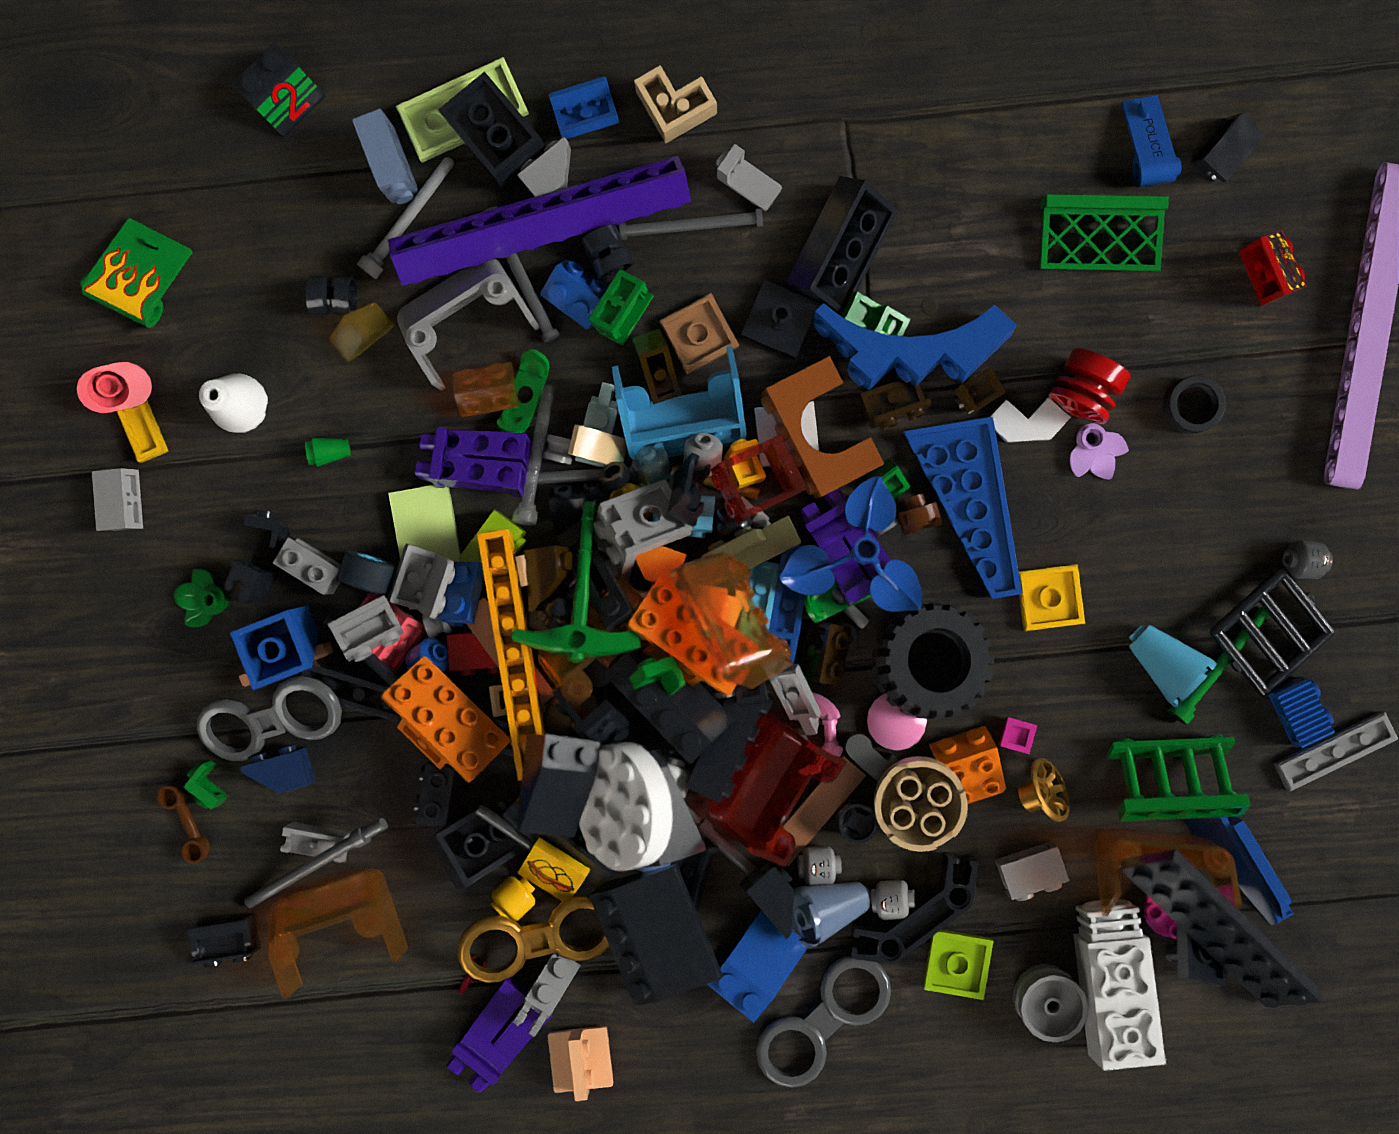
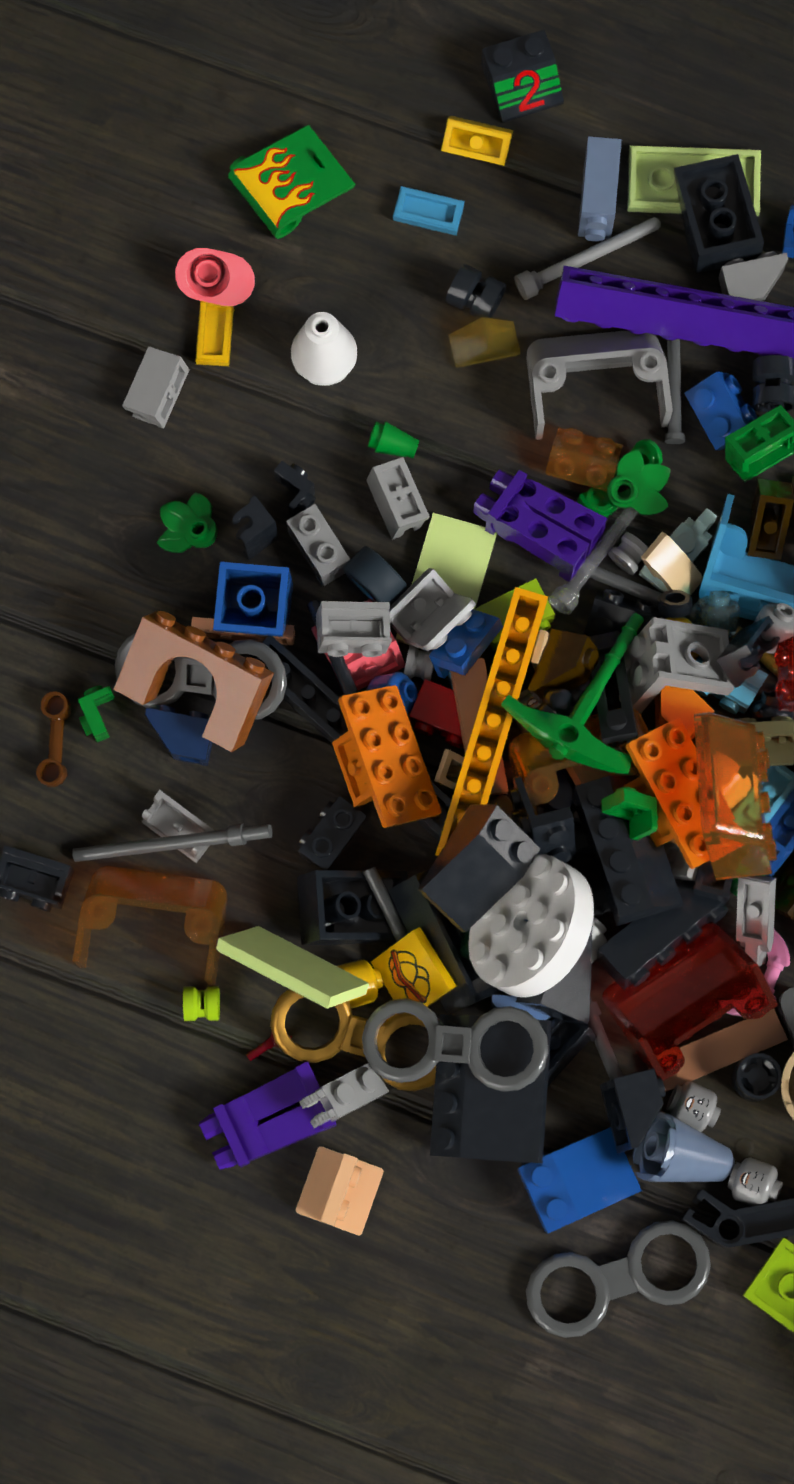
camera: 25 degrees right, 10 degrees down
none -> arch [114,611,274,752]
none -> lime wheel [183,986,220,1021]
none -> yellowish green tile [216,926,369,1008]
none -> dark grey bar [362,998,549,1092]
none -> light grey hinge [366,457,430,540]
none -> dark azure tile [393,186,465,236]
none -> yellow slope [441,116,513,166]
none -> green plate [607,450,670,515]

